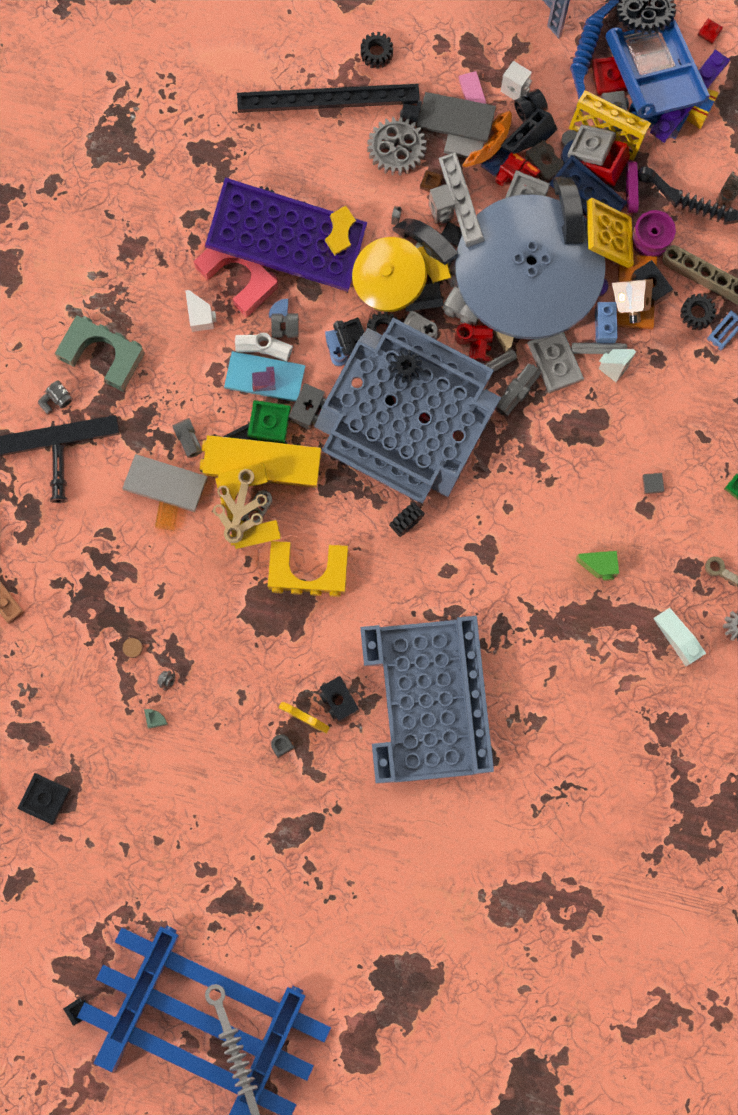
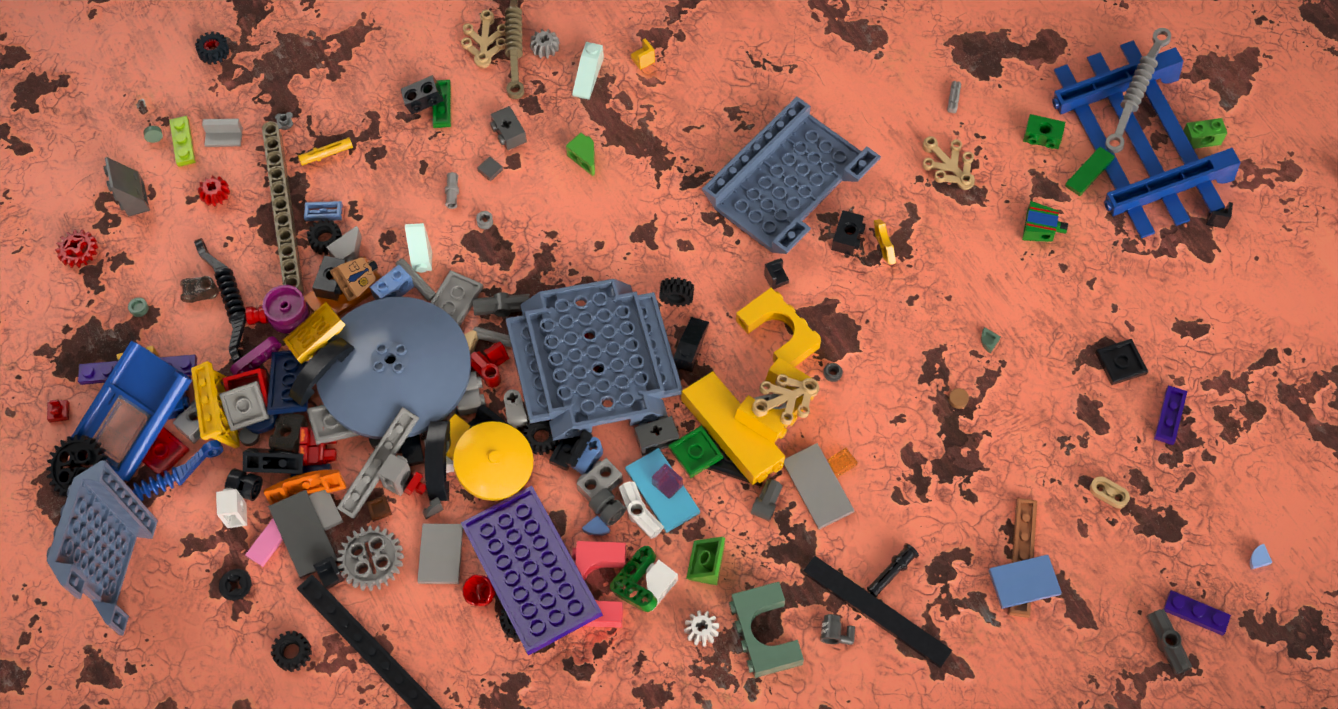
camera: 130 degrees left, 15 degrees down
dark grey plate [157,671,176,691] -> none
dark grey tile [271,734,294,758] -> none
yellow tile [325,206,356,256] -> none
black gear [390,350,422,383] -> none
none -> black gear [219,569,253,602]
none -> red wheel [246,305,269,325]
none -> light grey slope [326,226,362,262]
none -> red tile [403,471,427,496]
none -> light grey tile [417,524,463,584]
none -> light grey pin [445,172,459,209]
none -> red hair [463,575,495,607]
none -> light grey bush [476,211,493,229]
none -> dark grey brick [490,106,527,150]
none -> light grey brick [576,458,623,502]
none -> green beam [610,546,658,612]
none -> yellow panel [631,38,655,70]
none -> black slope [674,317,709,372]
none -> white gear [684,610,719,647]
none -> bright green slope [686,537,725,585]
none -> black panel [764,258,789,289]
none -> dark grey plate [823,363,843,382]
none -> tan plant [922,136,975,190]
none -> light grey axle [947,81,961,113]
none -> green torso [1022,201,1068,242]
none -> green brick [1023,114,1066,149]
none -> green tile [1065,147,1115,196]
none -> bright green brick [1183,118,1227,149]

